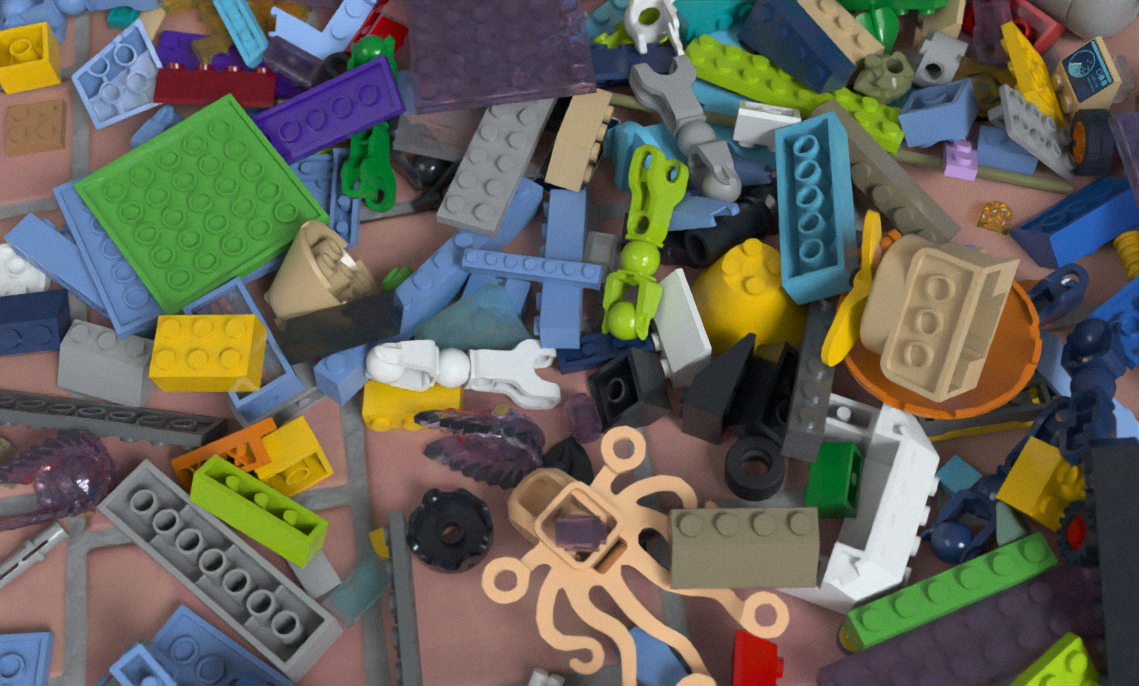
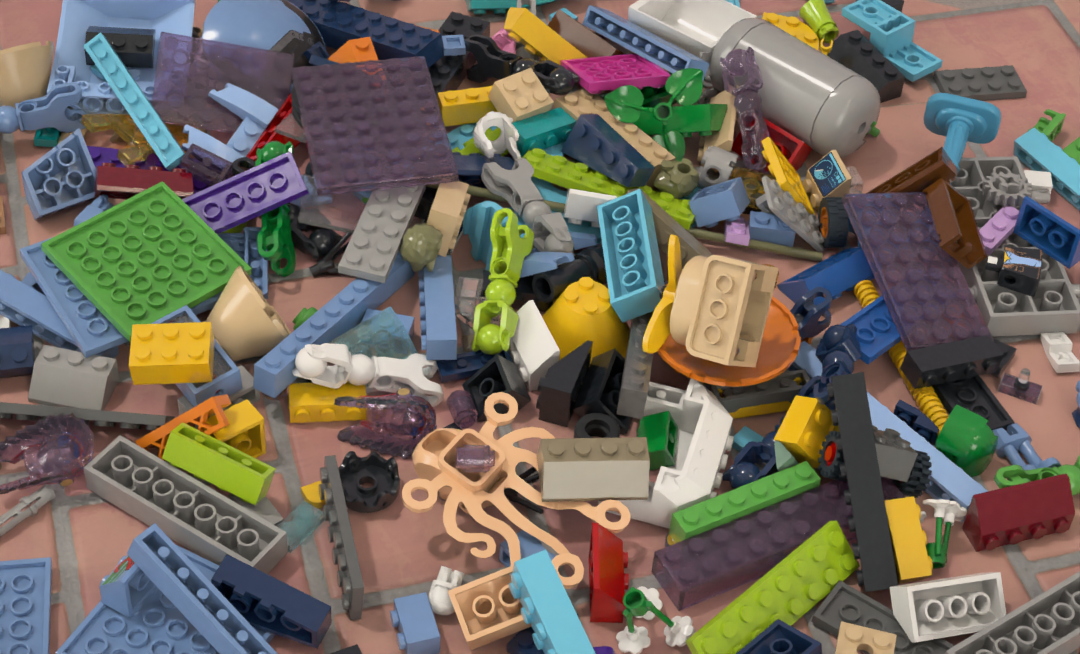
camera: 15 degrees left, 15 degrees down
black piece [280,289,404,365] -> none
medium blue piece [461,248,603,290] -> none
none -> olive animal [399,223,443,272]

